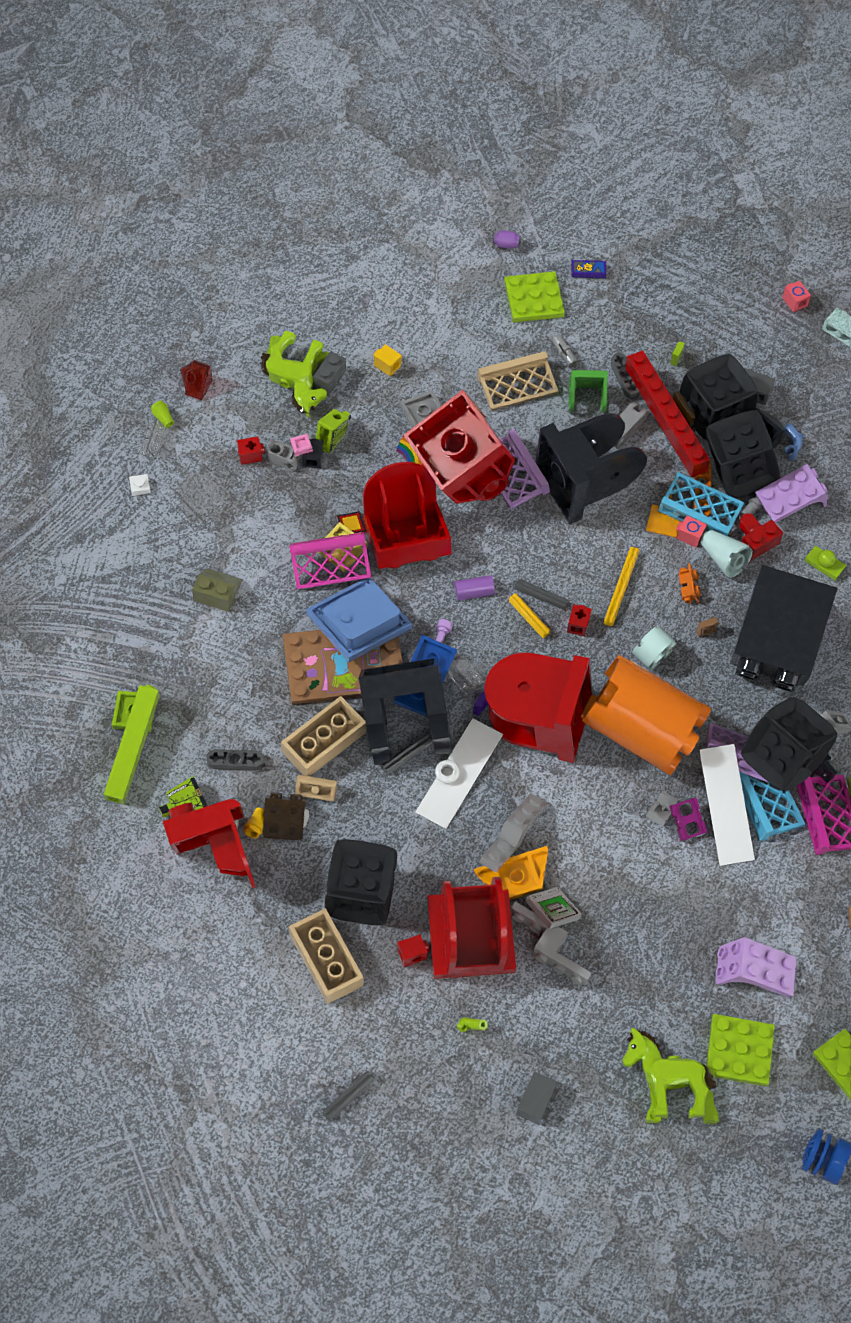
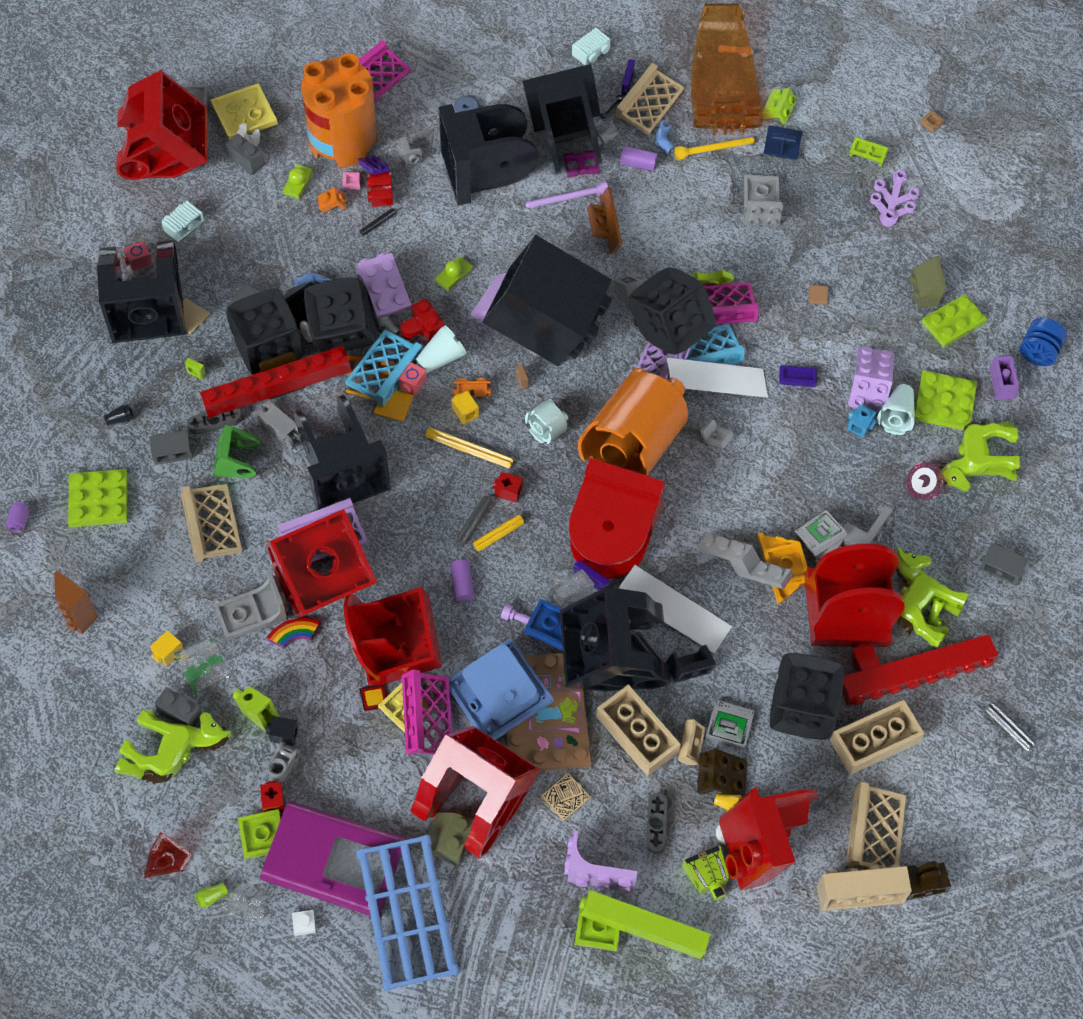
camera: 85 degrees left, 0 degrees up
bright pink tile [290,433,313,457] -> none
white piece [435,760,459,783] -> none
light grey pin [552,334,579,368] -> none
tile [571,260,606,278] -> none
magenta piece [669,797,708,841] -> none
none -> dark orange slope [54,571,98,634]
none -> black brick [97,240,186,343]
none -> black cone [104,404,134,426]
none -> dark grey brick [149,430,193,465]
none -> clear slope [174,636,230,694]
none -> tan piece [183,298,211,335]
none -> lime plate [238,809,281,860]
none -> magenta piece [260,800,410,916]
none -> medium blue door [356,834,459,991]
none -> red brick [411,725,541,859]
none -> yellow brick [451,391,479,425]
none -> tan piece [541,774,591,821]
none -> lavender bracket [564,830,637,893]
none -> black panel [665,645,716,683]
none -> light grey tile [705,700,755,749]
none -> dark purple tile [779,365,817,387]
none -> tan brick [817,864,912,911]
none -> red brick [842,634,998,706]
none -> tan fence [846,782,906,869]
none -> dark azure brick [847,404,877,438]
none -> light aqua cone [877,384,915,435]
none -> lime animal [895,547,970,647]
none -> clear pink tile [906,462,945,501]
none -> dark brown brick [907,861,951,900]
none -> medium lavender brick [989,356,1019,400]

